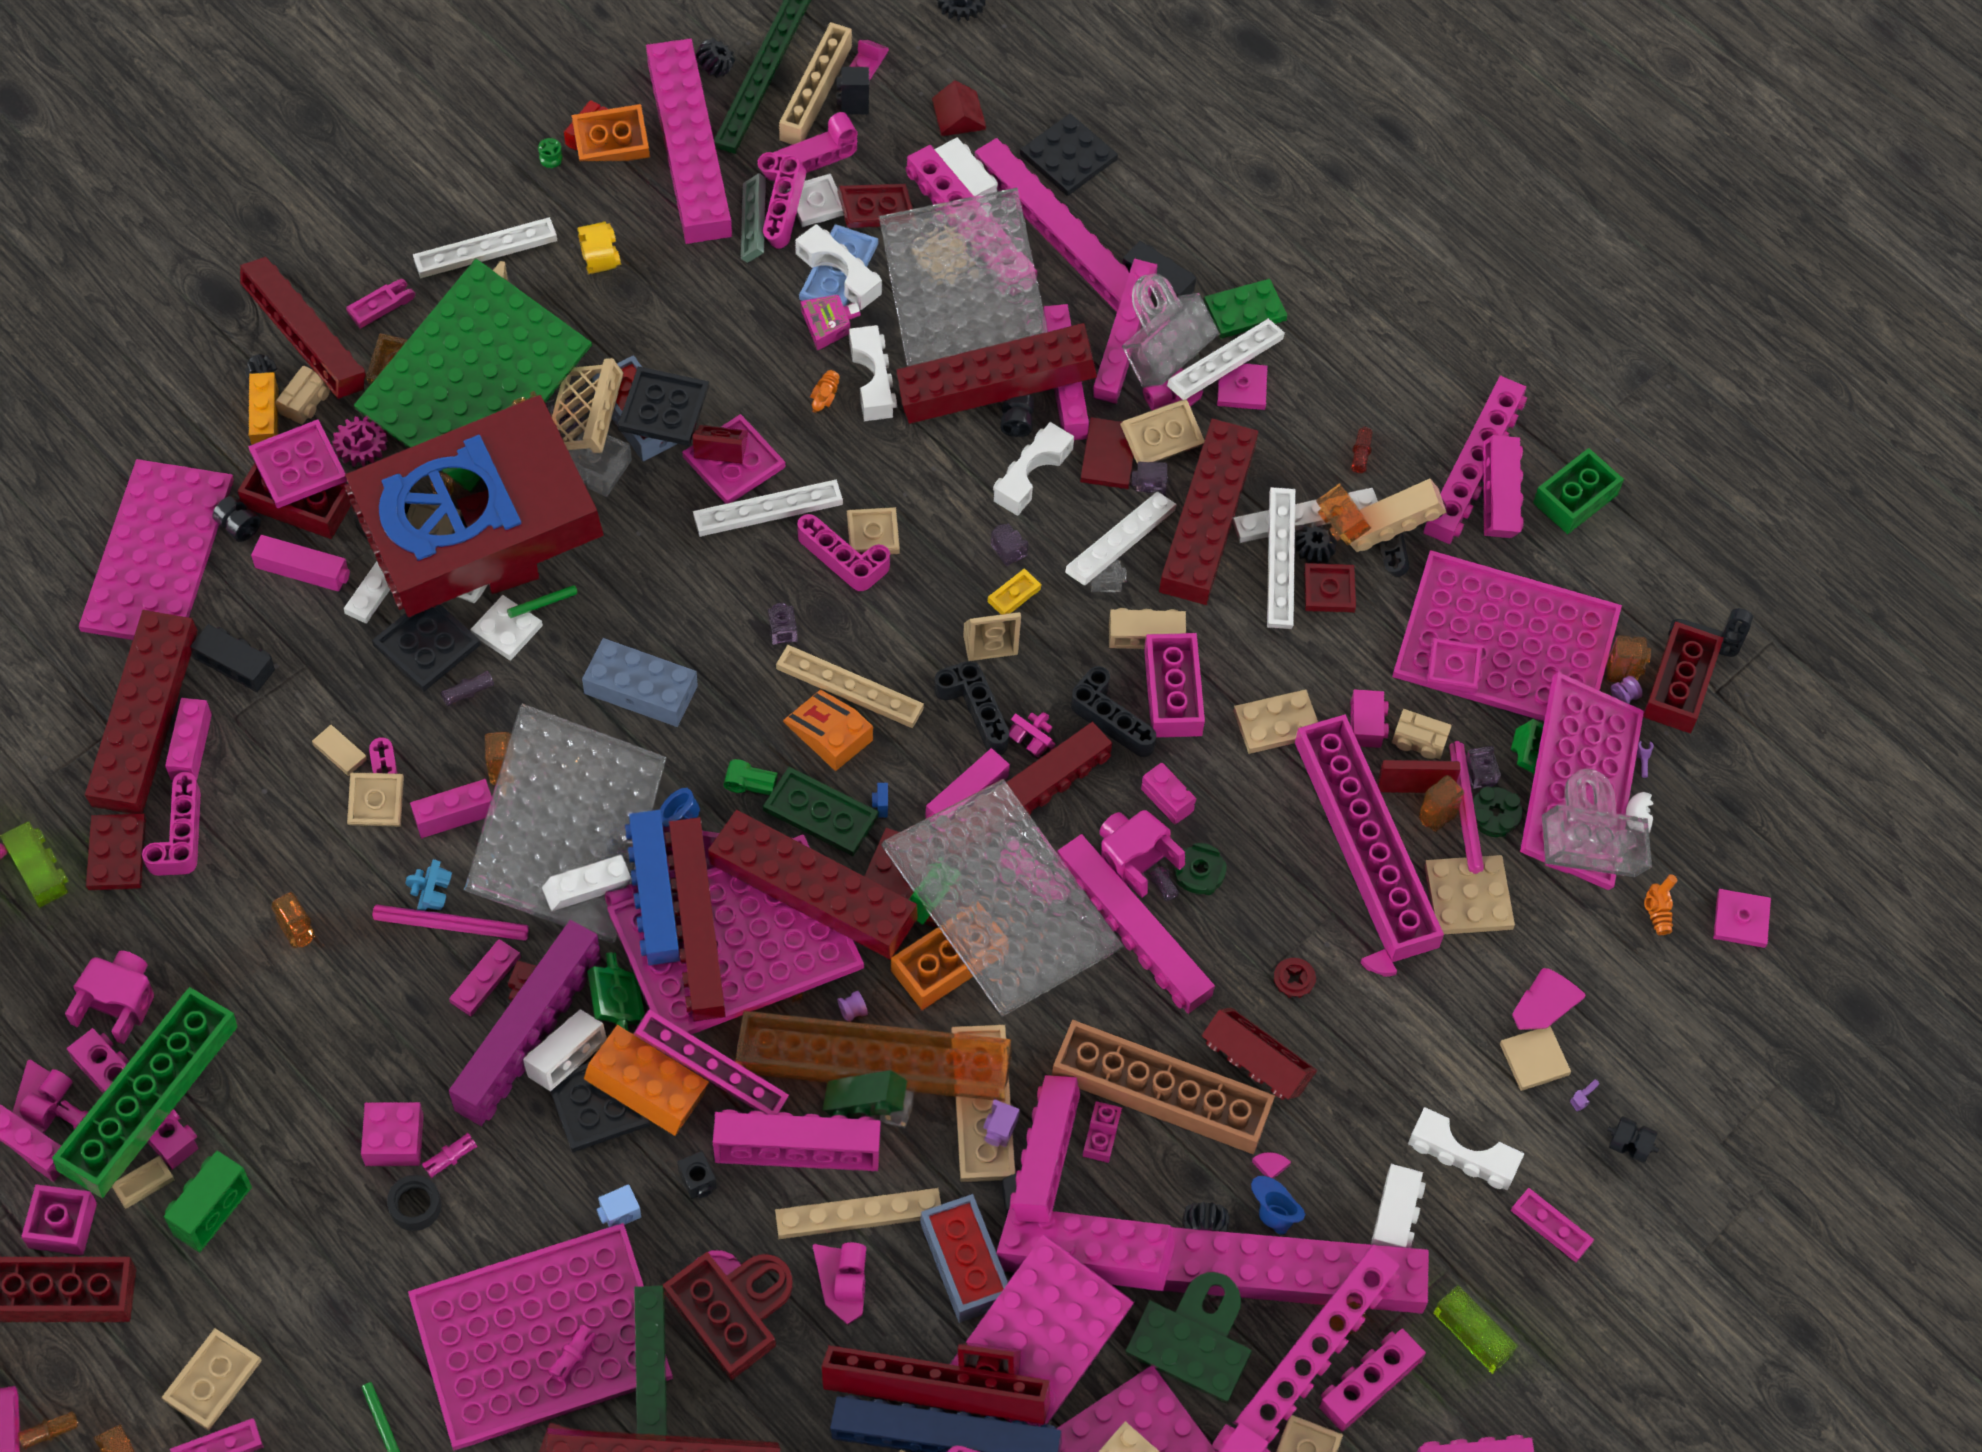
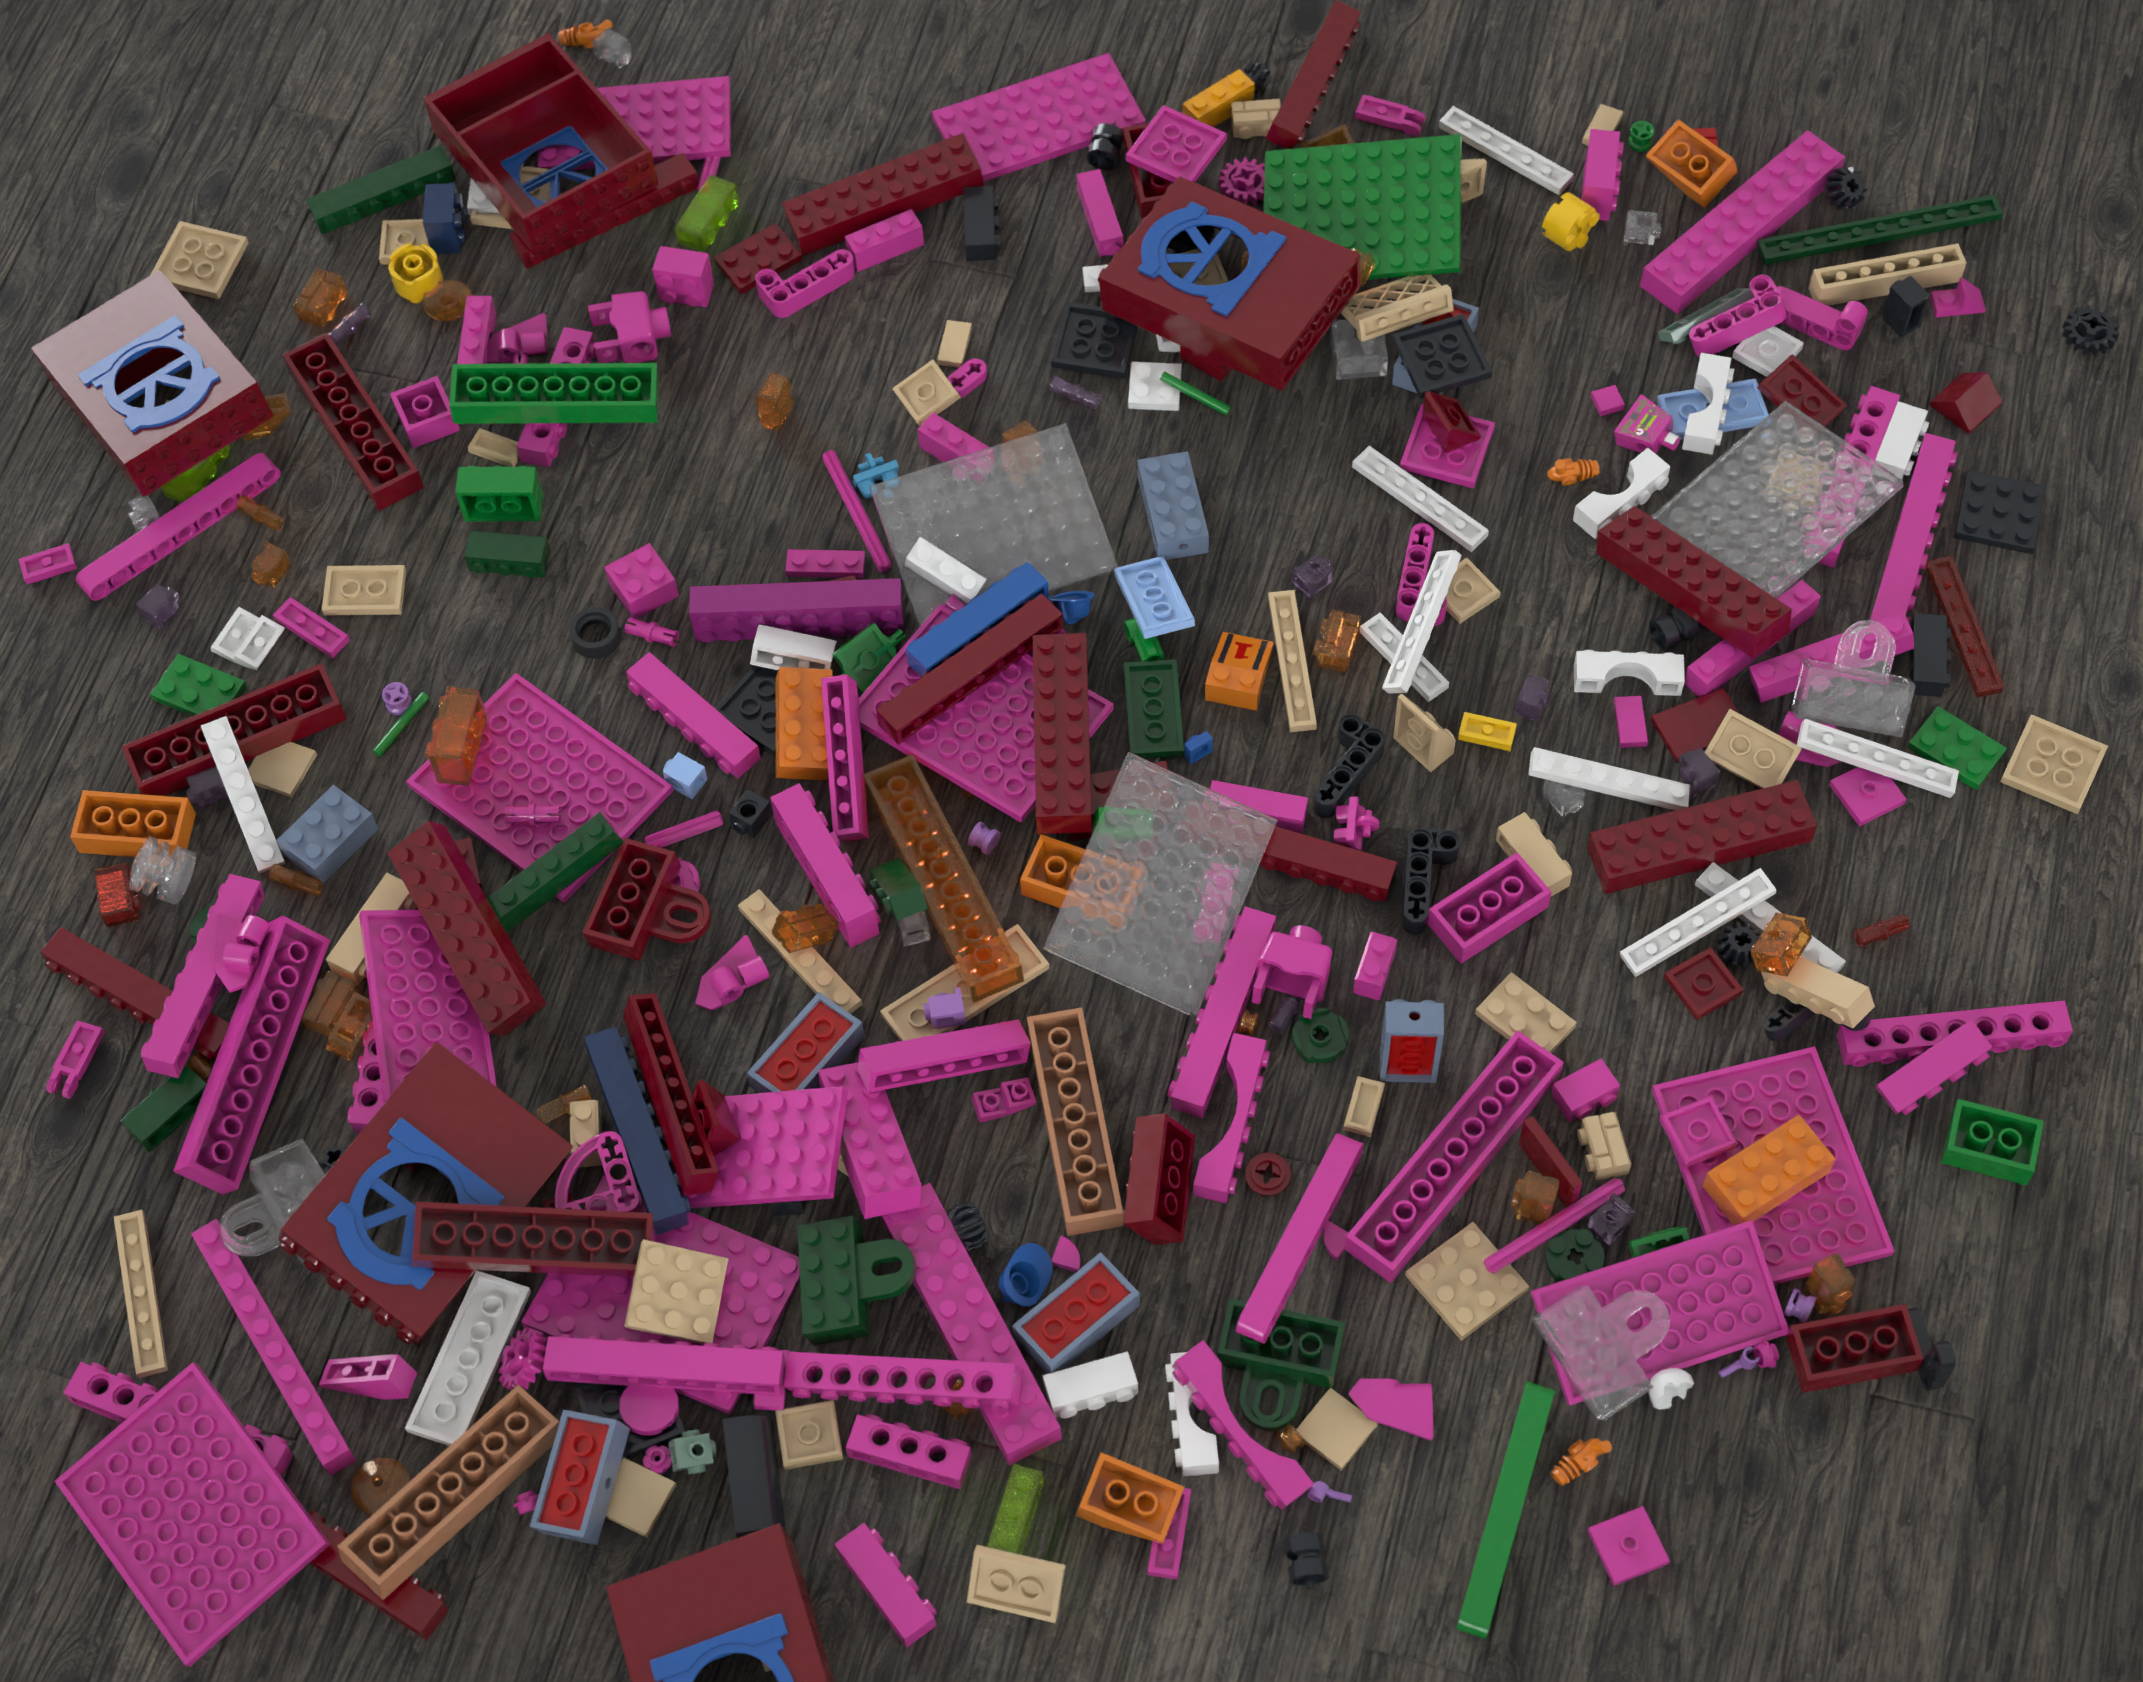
camera: 65 degrees right, 0 degrees up
none -> medium lavender wheel [382,682,412,715]
none -> clear orange brick [426,686,488,786]
none -> dark green brick [464,531,551,578]
none -> dark pink brick [626,652,761,779]
none -> dark pink axle [645,811,723,848]
none -> dark pink brick [653,246,714,308]
none -> clear orange brick [772,903,839,953]
none -> tan plate [967,1545,1066,1623]
none -> brick [1012,1252,1140,1374]
none -> orange slope [1075,1452,1184,1544]
none -> light blue tile [1114,556,1195,639]
none -> dark pink arch [1172,1340,1314,1510]
none -> dark pink arch [1193,1033,1270,1204]
none -> dark green brick [1217,1299,1345,1431]
none -> dark pink beam [1236,1133,1364,1343]
none -> clear orange bush [1238,1009,1260,1037]
none -> clear orange bush [1276,1424,1305,1455]
none -> clear orange brick [1313,610,1361,673]
none -> tan tile [1343,1076,1385,1137]
none -> white plate [1360,613,1449,702]
none -> sand blue brick [1380,999,1444,1083]
none -> white plate [1382,550,1462,694]
none -> green beam [1456,1381,1555,1639]
none -> dark pink brick [1581,129,1624,221]
none -> tan tile [1582,104,1623,145]
none -> dark pink tile [1591,385,1625,416]
none -> dark pink tile [1614,696,1648,748]
none -> clear brick [1623,210,1661,245]
none -> orange brick [1702,1115,1835,1226]
none -> dark pink plate [1753,1340,1779,1368]
none -> clear red plate [1925,556,2004,697]
none -> tan plate [2000,714,2108,814]

